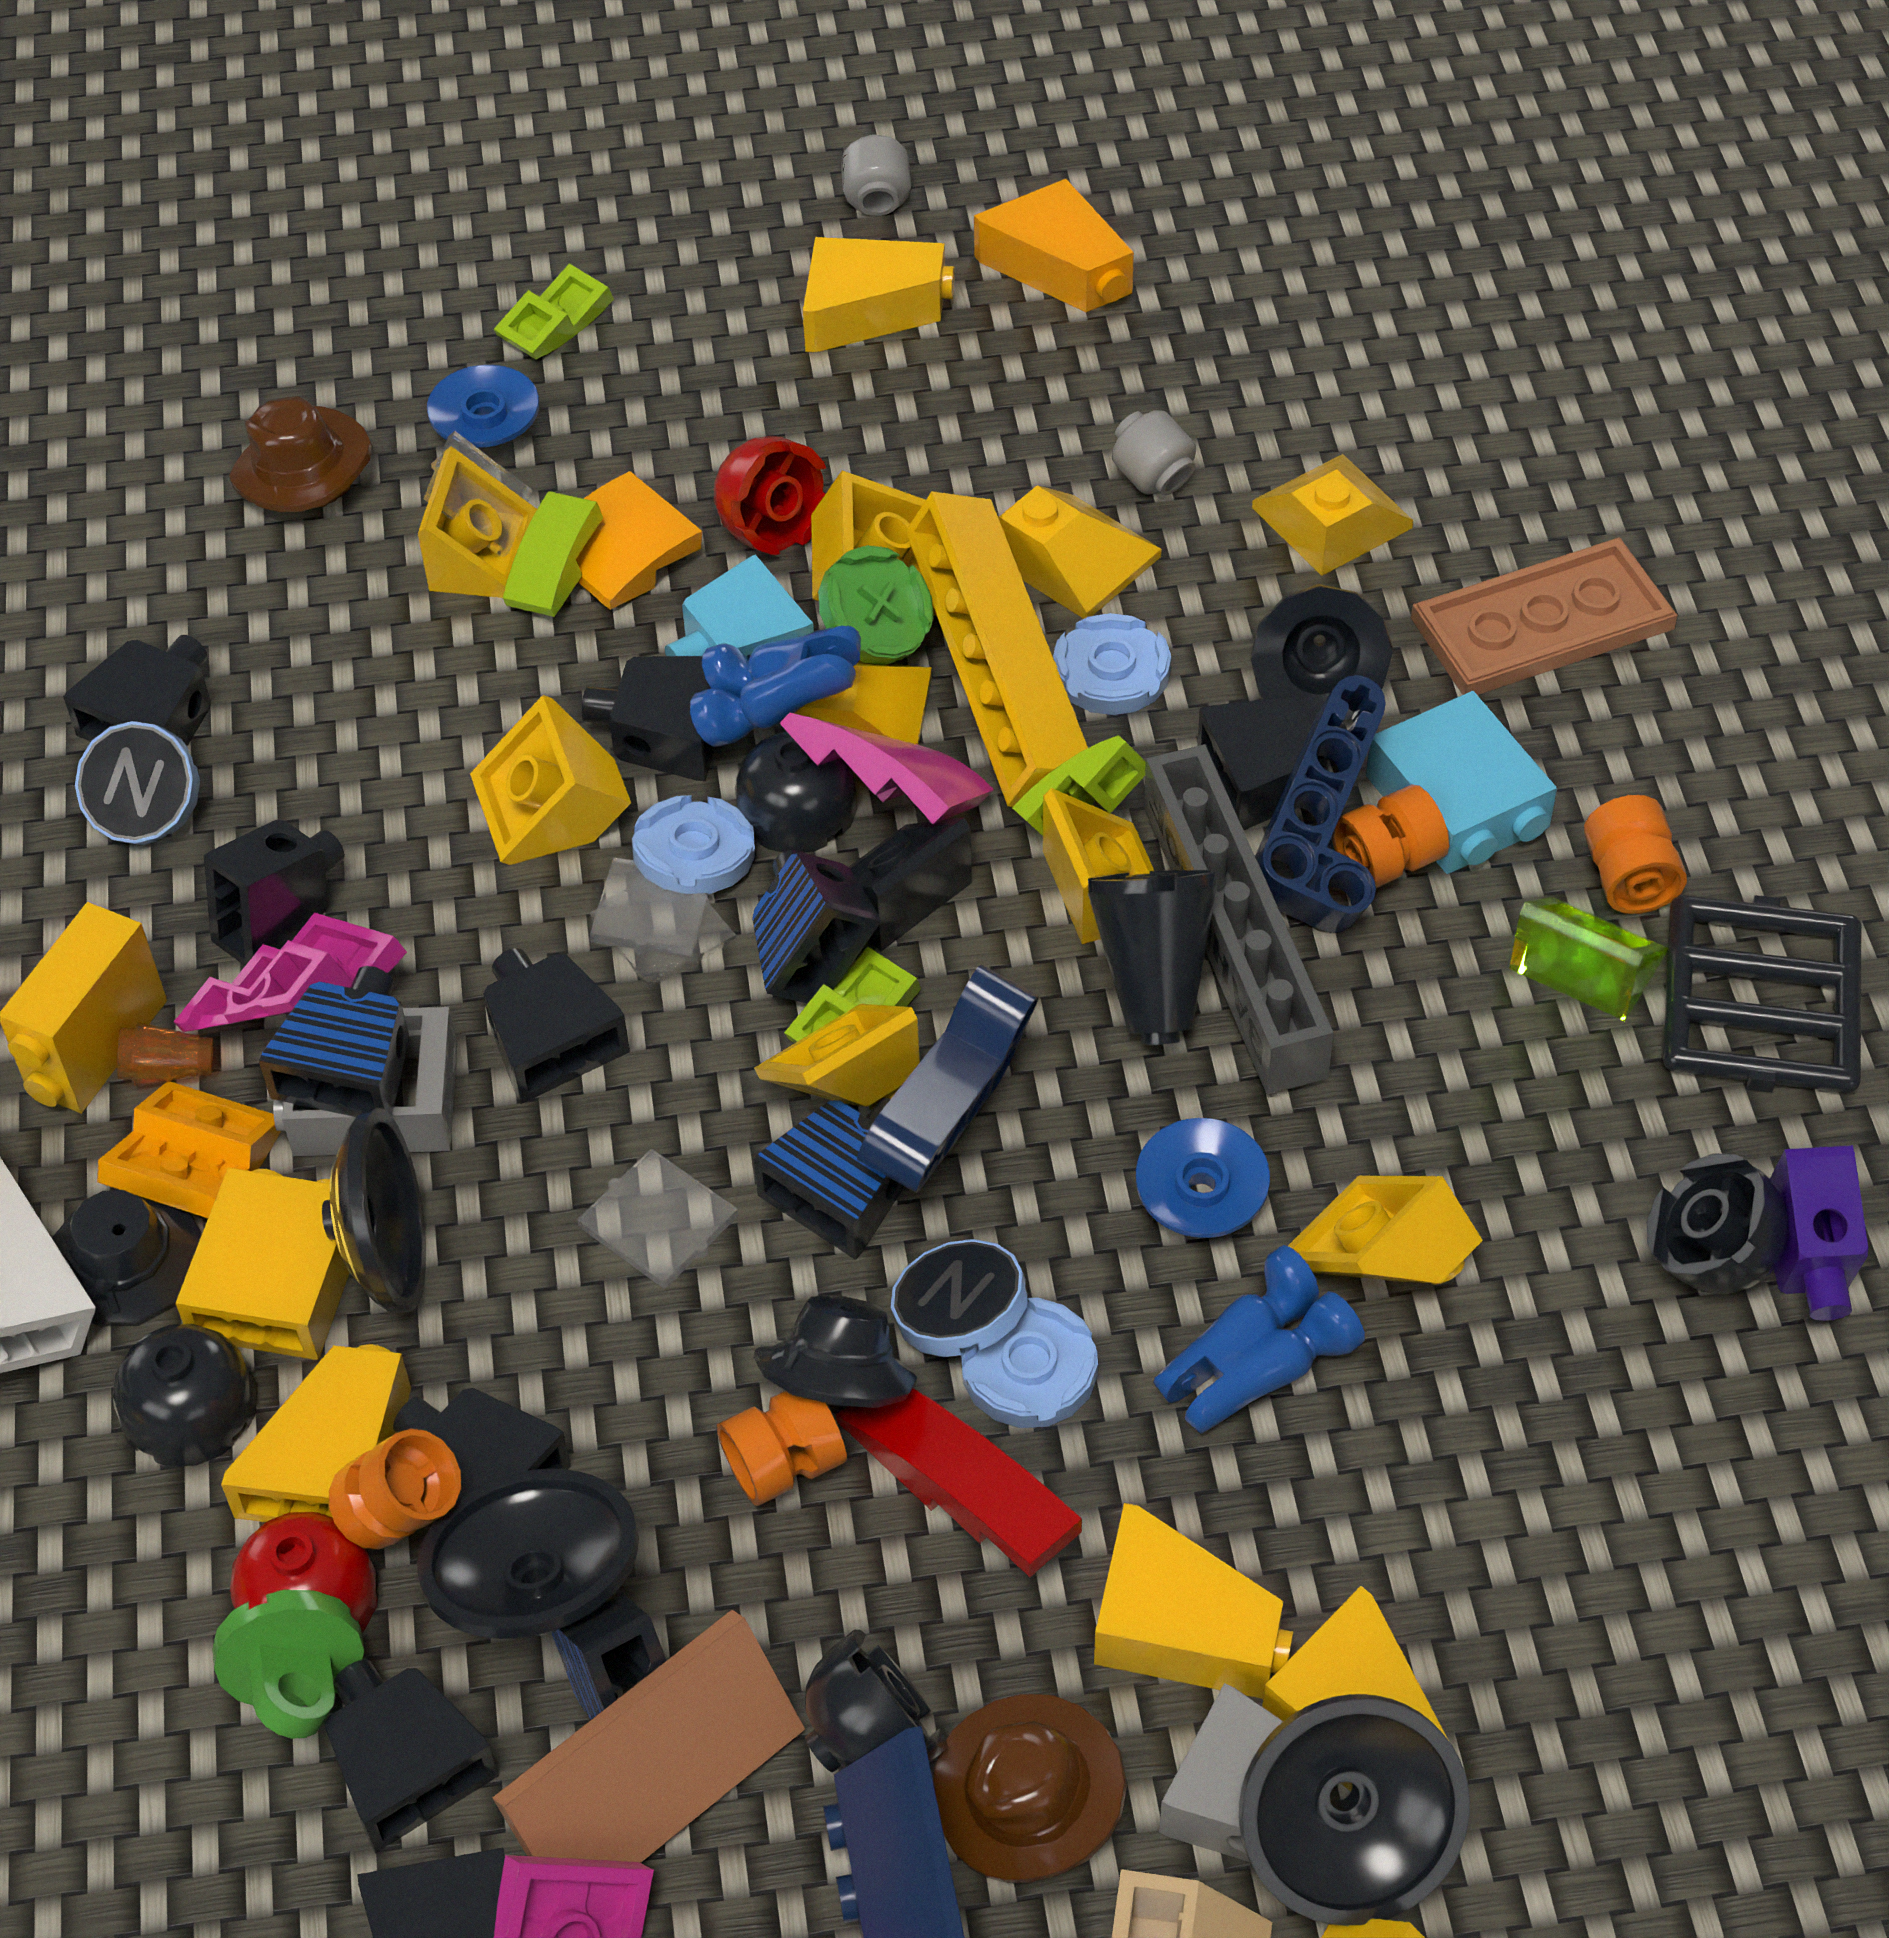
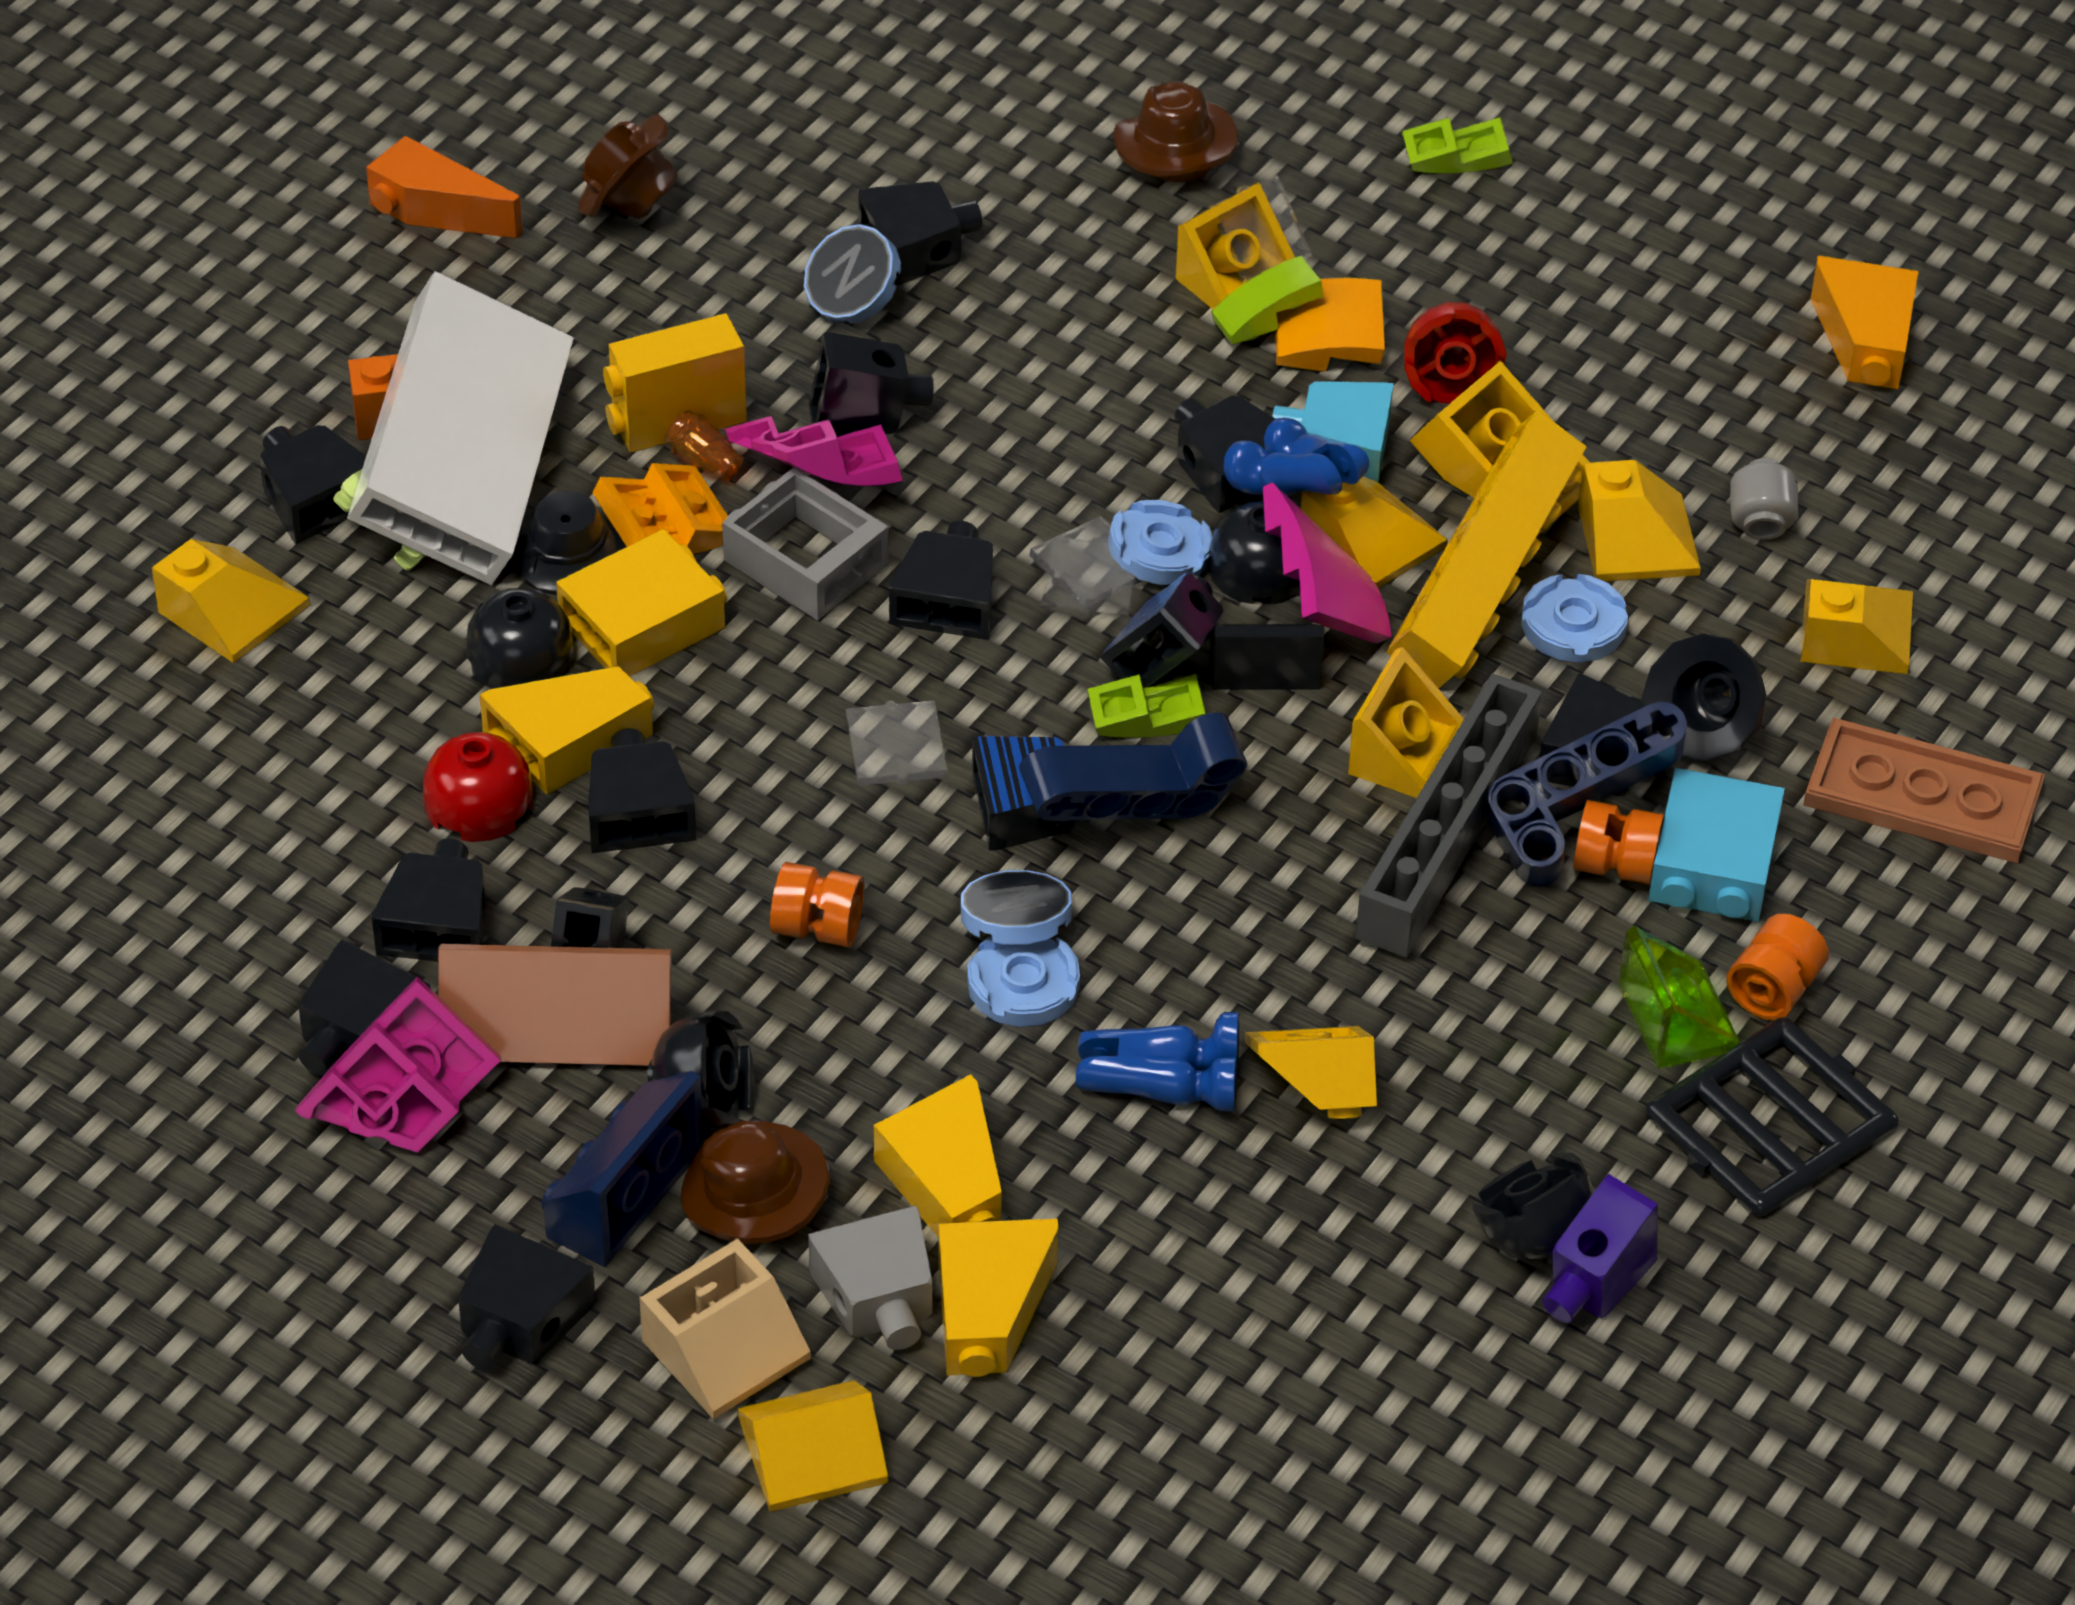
camera: 40 degrees right, 5 degrees down
bright green tile [212,1590,364,1739] -> none
black torso [259,966,409,1117] -> none
black dish [322,1108,426,1314] -> none
orange wheel [329,1429,461,1550] -> none
black dish [417,1469,639,1639] -> none
blue dish [427,365,539,447] -> none
yellow slope [470,695,631,865] -> none
black hat [753,1295,917,1408] -> none
yellow slope [754,1004,920,1110] -> none
yellow slope [803,237,955,352] -> none
bright green tile [818,545,933,665] -> none
red slope [836,1388,1082,1577] -> none
light grey head [841,135,911,216] -> none
lime slope [1012,735,1146,836] -> none
black cone [1088,870,1217,1045] -> none
blue dish [1136,1118,1270,1238] -> none
black dish [1238,1694,1470,1926] -> none

